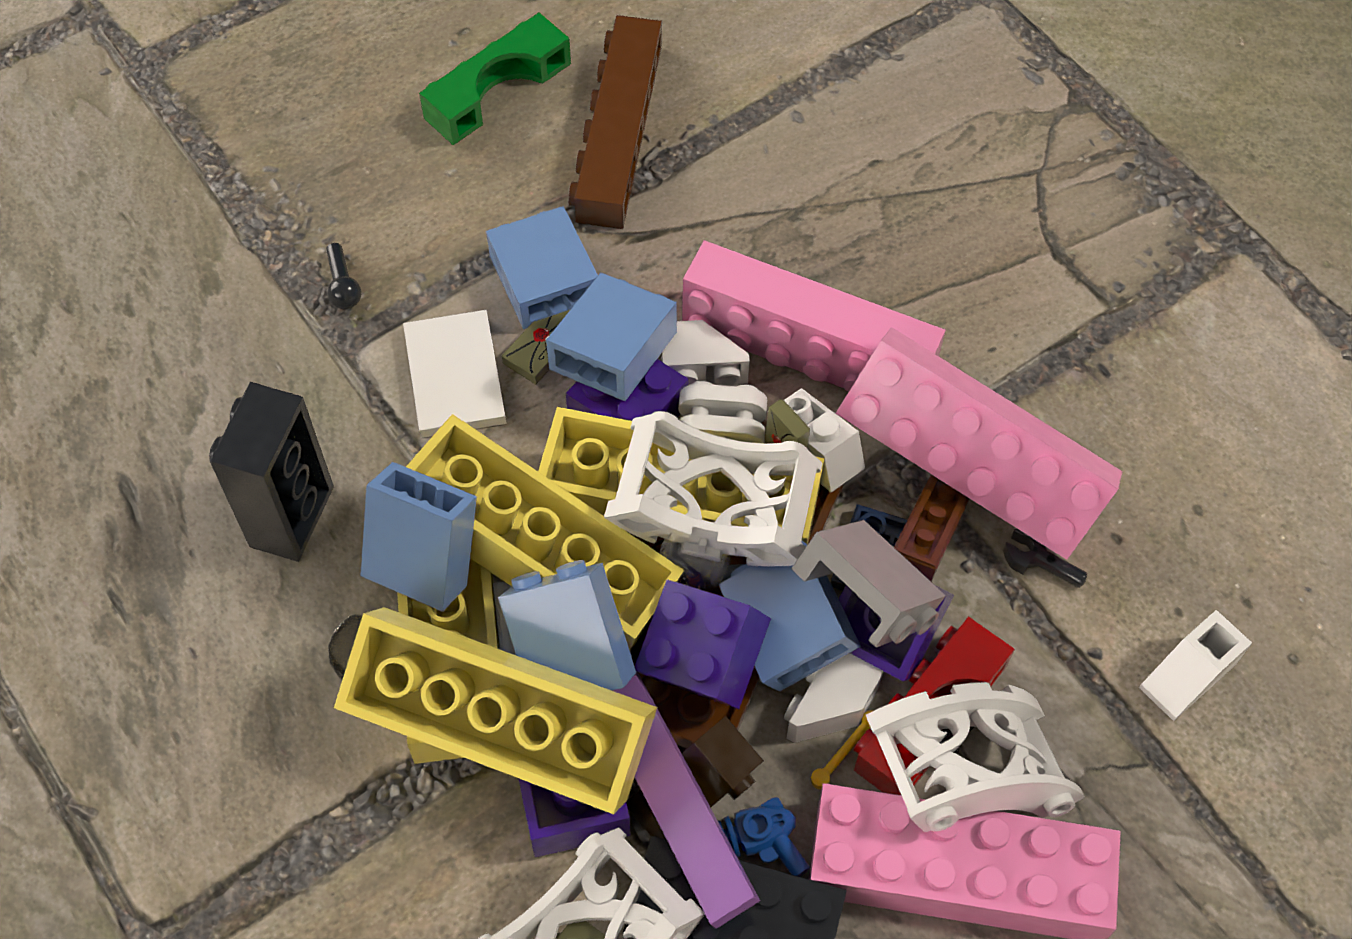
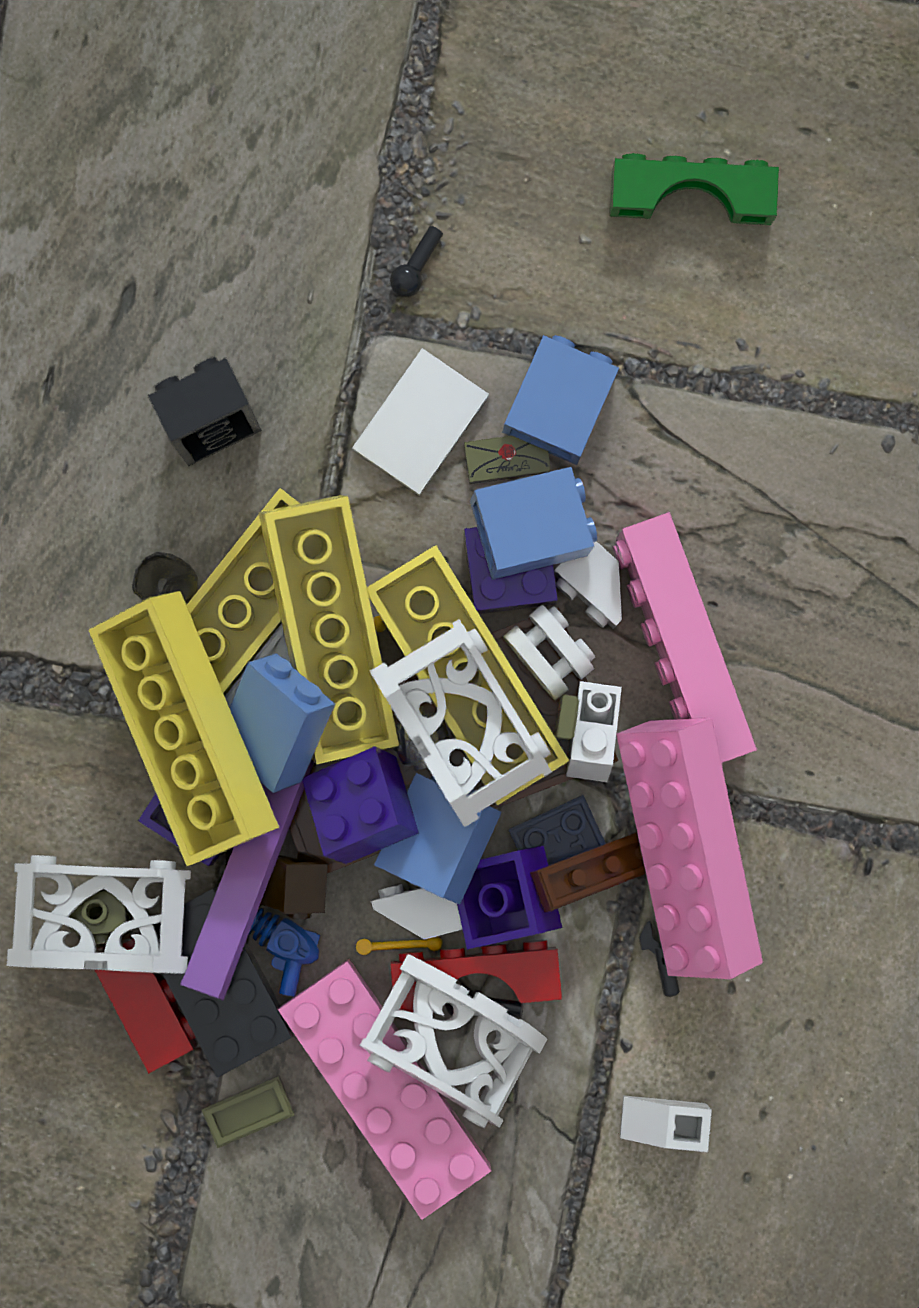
camera: 40 degrees right, 25 degrees up
medium blue brick [361,462,477,612] -> none
reddish brown brick [569,15,662,229] -> none
light grey panel [791,520,946,647] -> none

